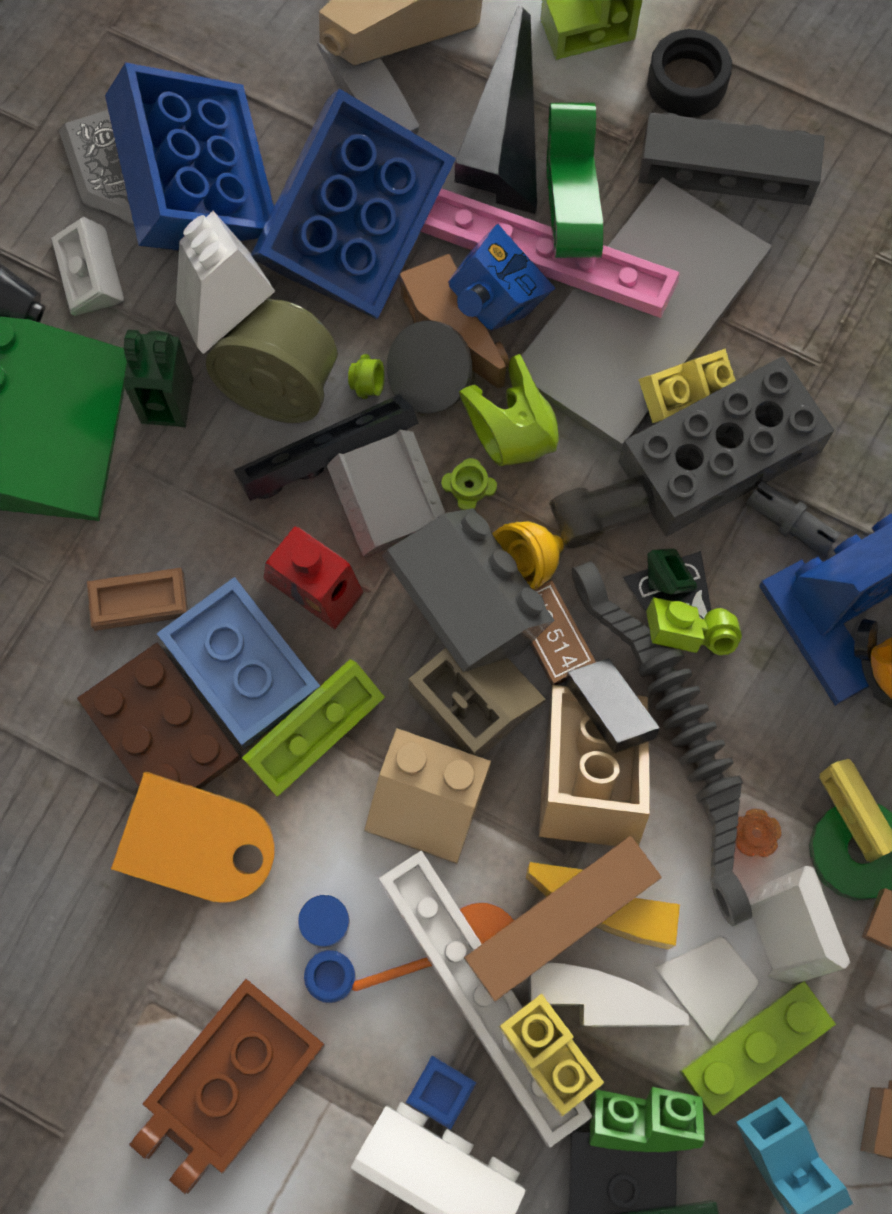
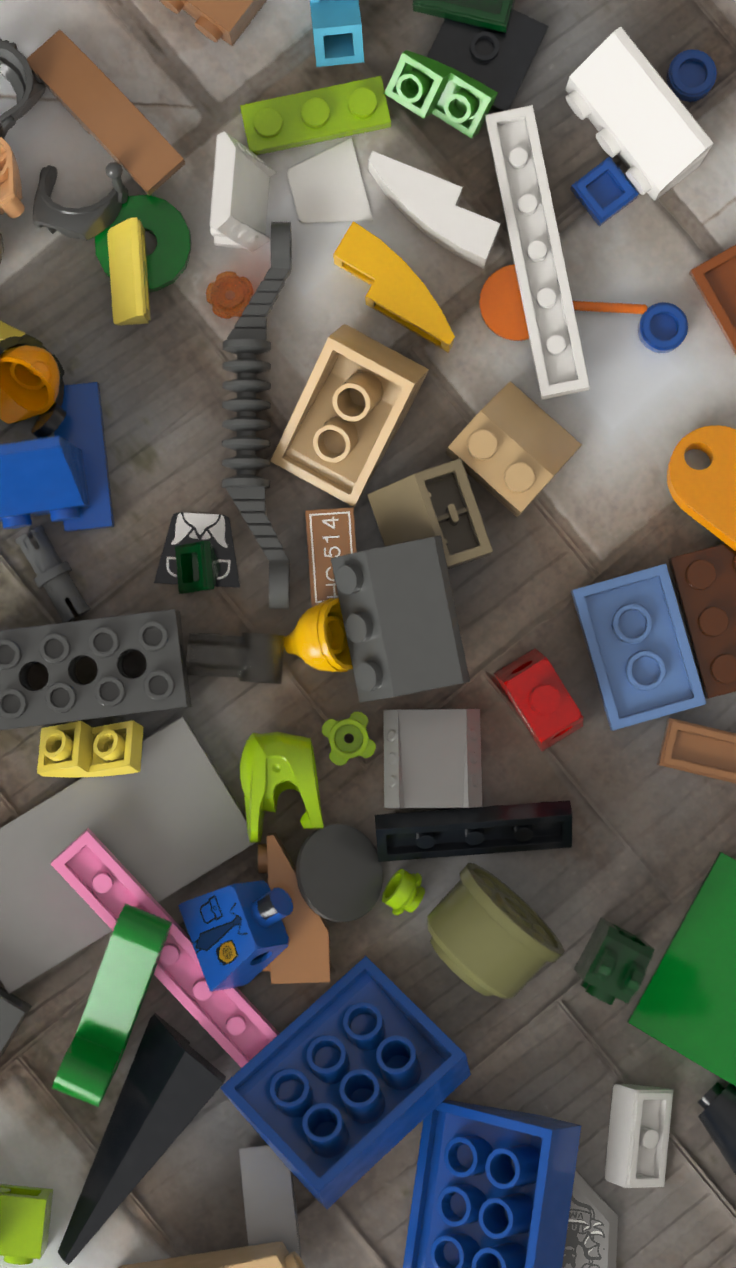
camera: 155 degrees left, 15 degrees up
white slope [176,211,275,354] -> none
lime plate [242,659,385,797] -> none
blue tile [298,895,350,948] -> none
medium nougat tile [464,835,662,1002] -> none
light yellow slope [499,993,604,1117] -> none
tile [565,658,660,754] -> none
lime plate [646,597,742,655] -> none

